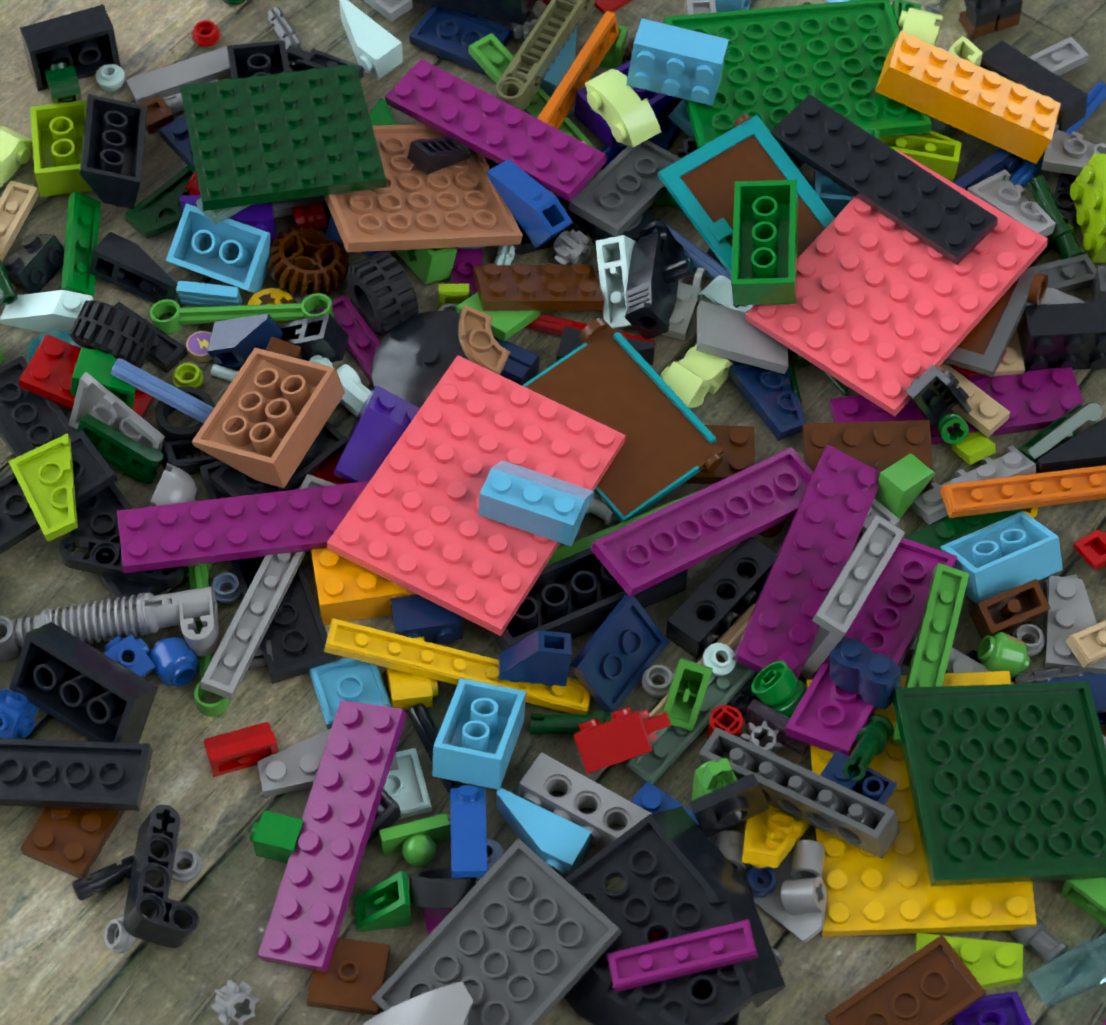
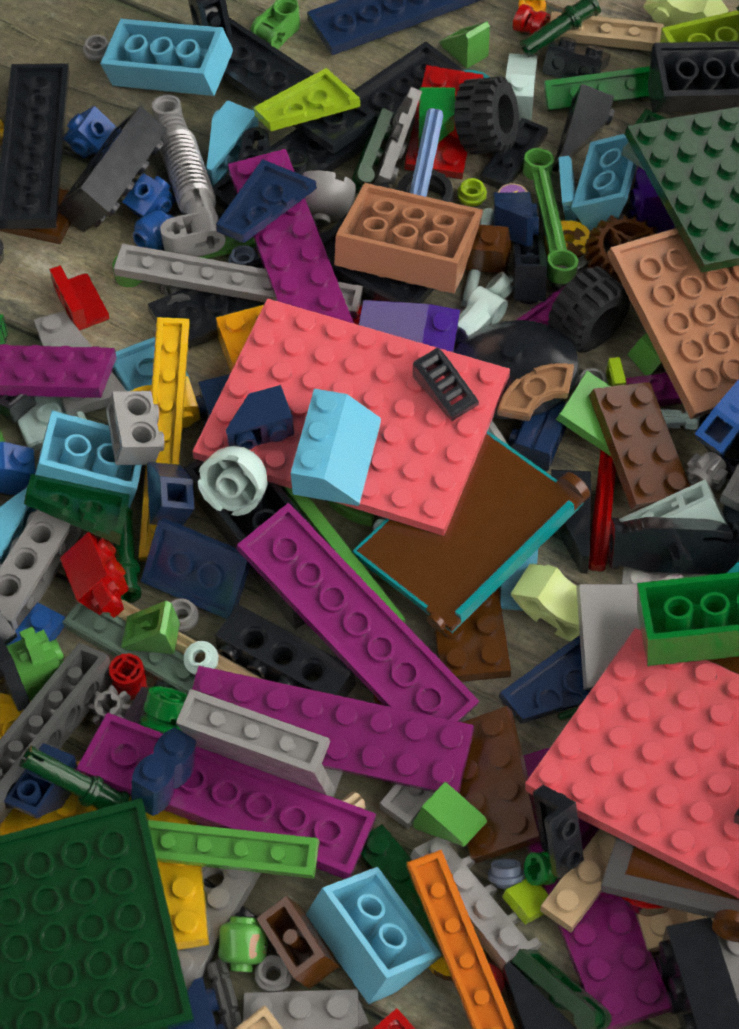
camera: 85 degrees right, 0 degrees up
none -> dark green wing [24,474,130,545]
none -> light grey brick [106,391,165,465]
none -> light aqua cylinder [198,446,268,516]
none -> medium azure slope [207,100,259,186]
none -> dark blue wing [216,159,317,243]
none -> dark blue slope [226,385,294,450]
none -> black slope [413,348,479,421]
none -> sand blue plate [487,858,525,889]

